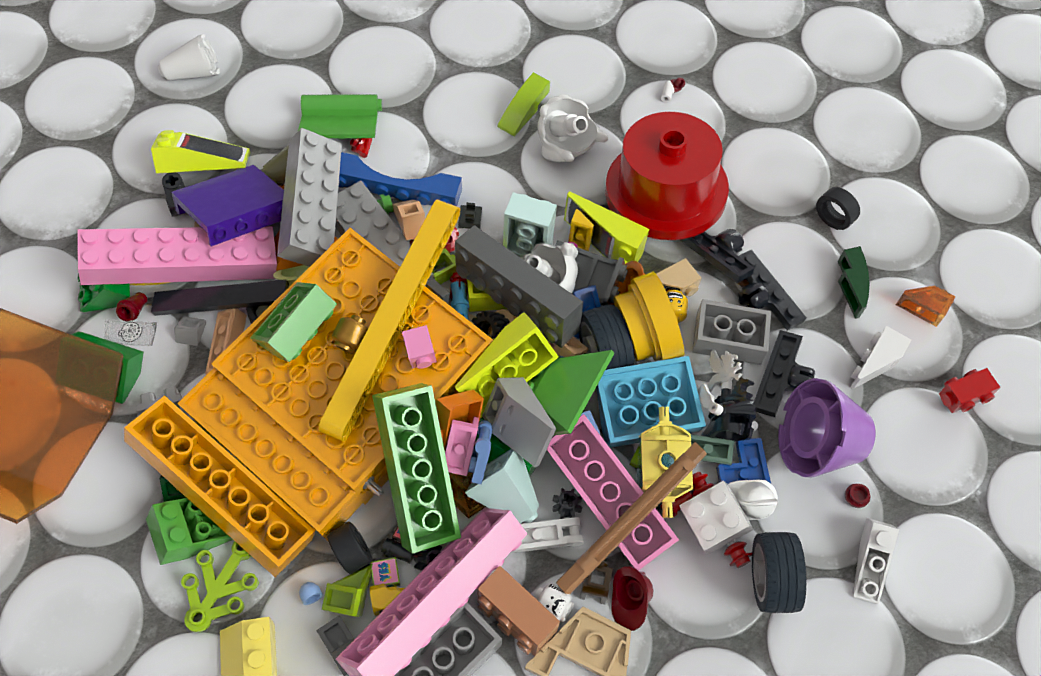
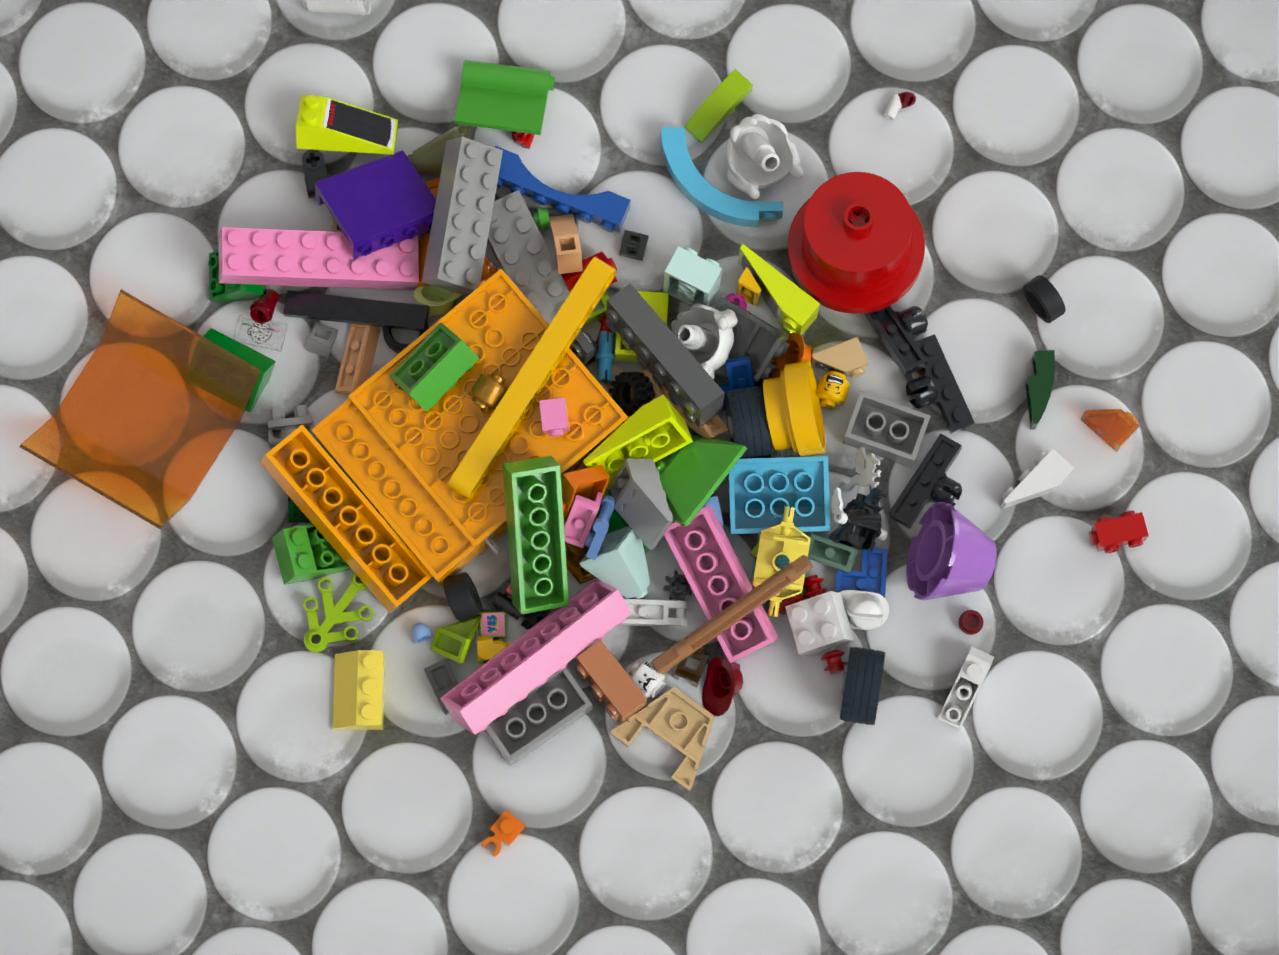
camera: 10 degrees right, 15 degrees up
none -> medium azure arch [660,127,783,227]

